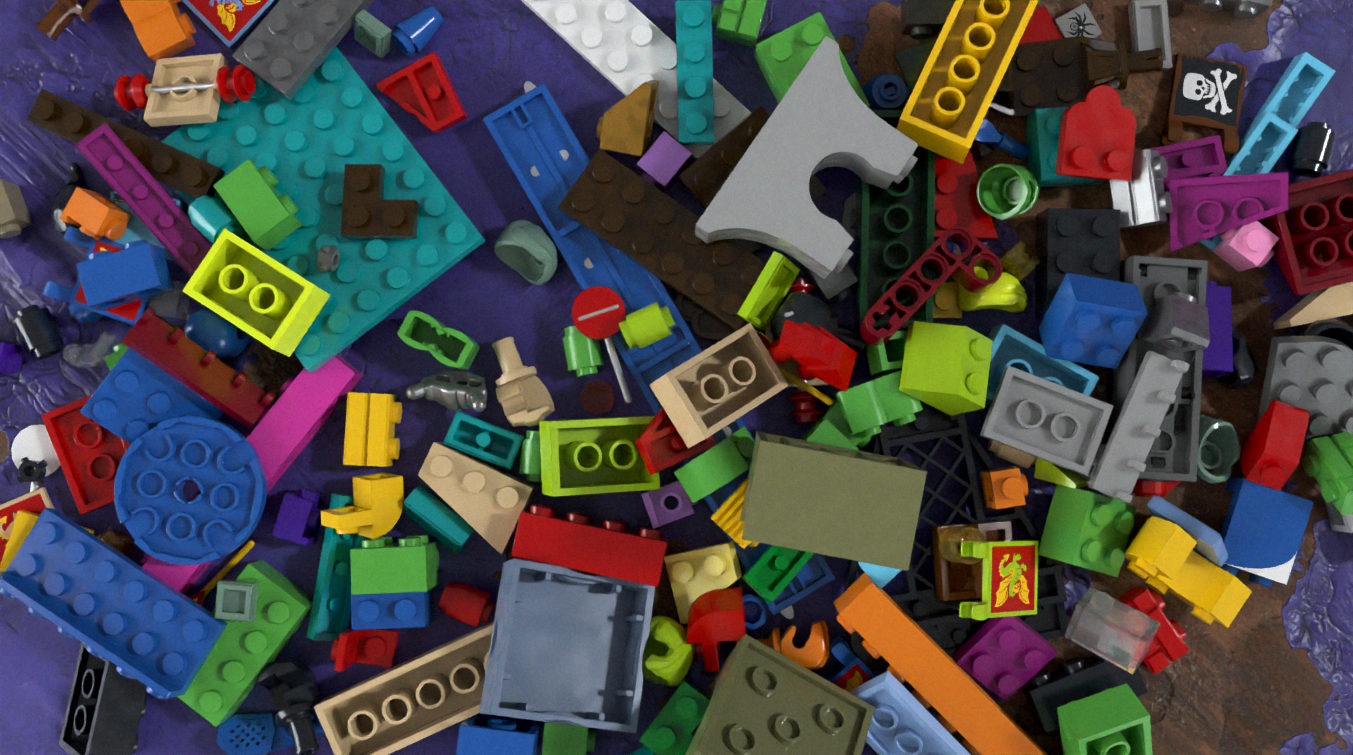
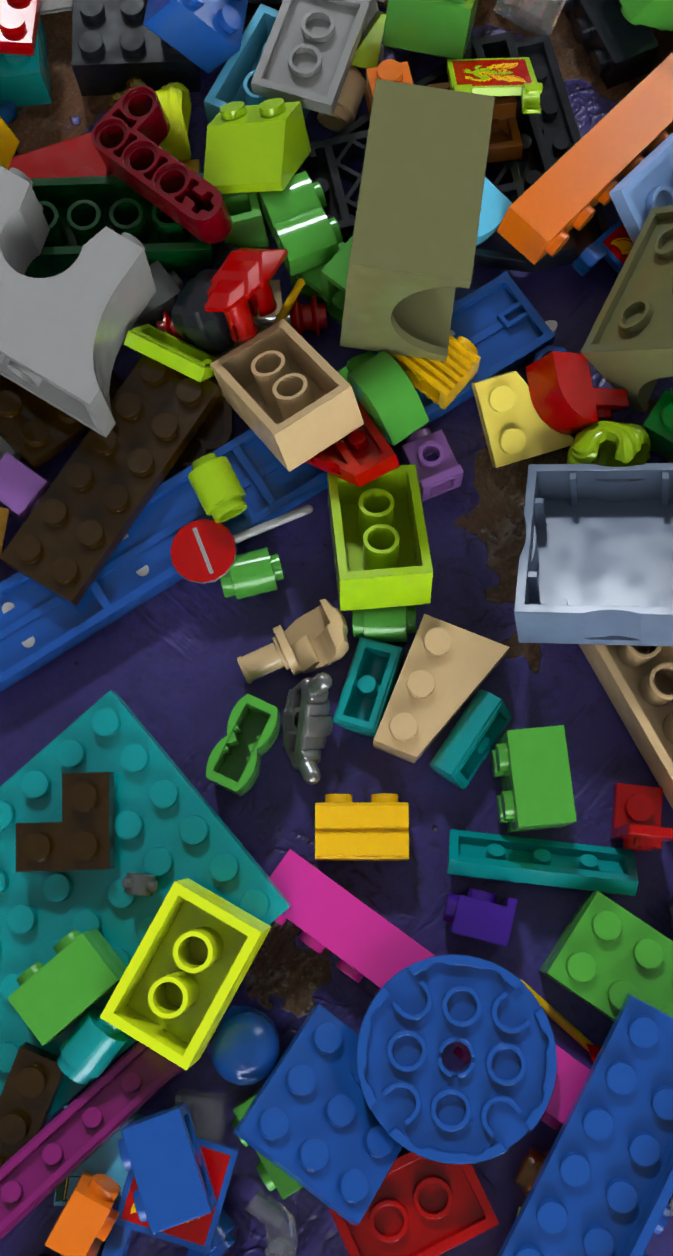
camera: 85 degrees left, 10 degrees down
dark red hinge [121,306,276,429] -> none
sand green tile [214,580,259,622] -> none
yellow brick [320,472,404,539] -> none
blue brick [351,589,433,630] -> none
red brick [438,581,495,628] -> none
sand green hair [494,220,557,285] -> none
red brick [511,503,668,587] -> none
clear red tile [580,380,616,416] -> none
orange piece [737,620,830,670] -> none
green plate [742,545,814,604] -> none
magenta plate [953,616,1058,702] -> none
bright green helmet [976,164,1040,220] -> none

